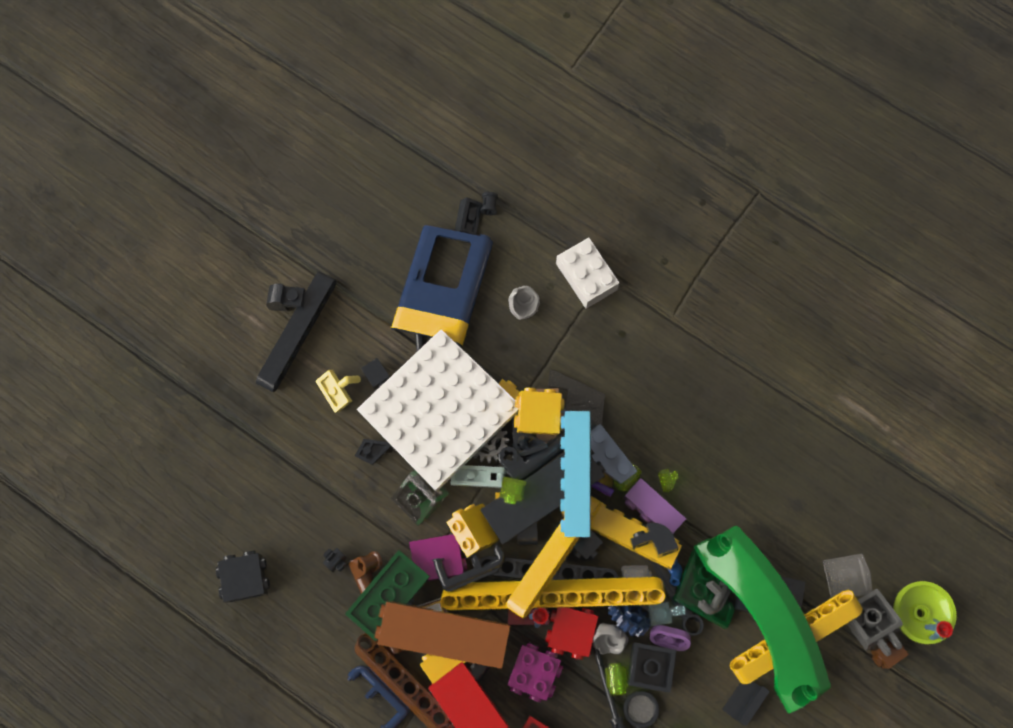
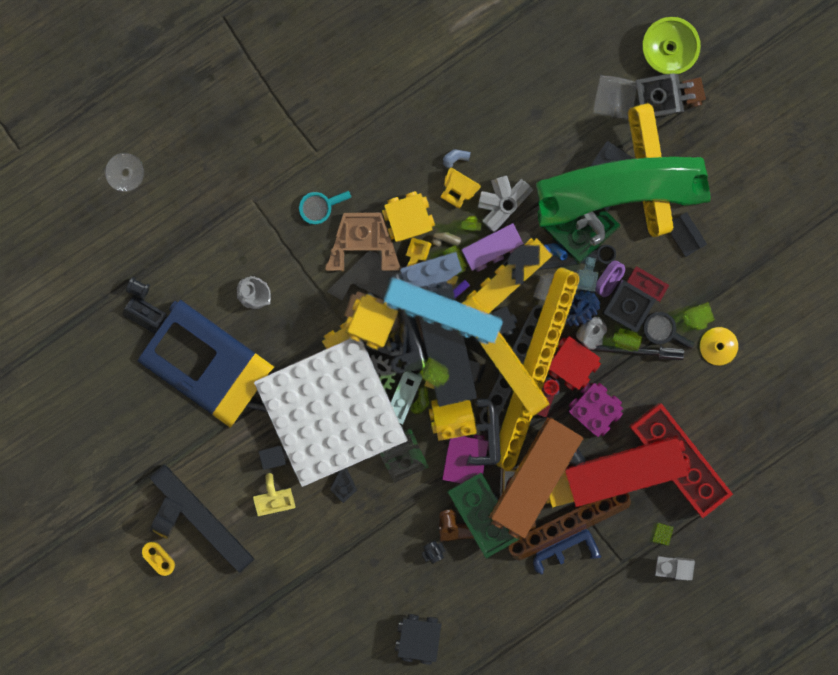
camera: 70 degrees left, 15 degrees up
white brick [556,238,619,309] -> none
piece [924,619,953,640] -> none
none -> clear dish [105,153,144,192]
none -> yellow plate [142,542,175,576]
none -> piece [299,191,352,225]
none -> medium nougat wing [326,213,400,271]
none -> yellow brick [382,191,435,242]
none -> yellow plate [406,237,431,267]
none -> clear neon green arm [410,387,429,414]
none -> dark tan arm [431,232,461,247]
none -> yellow piece [441,168,481,209]
none -> sand blue arm [443,149,471,168]
none -> light grey piece [478,176,533,232]
none -> dark red plate [627,266,669,302]

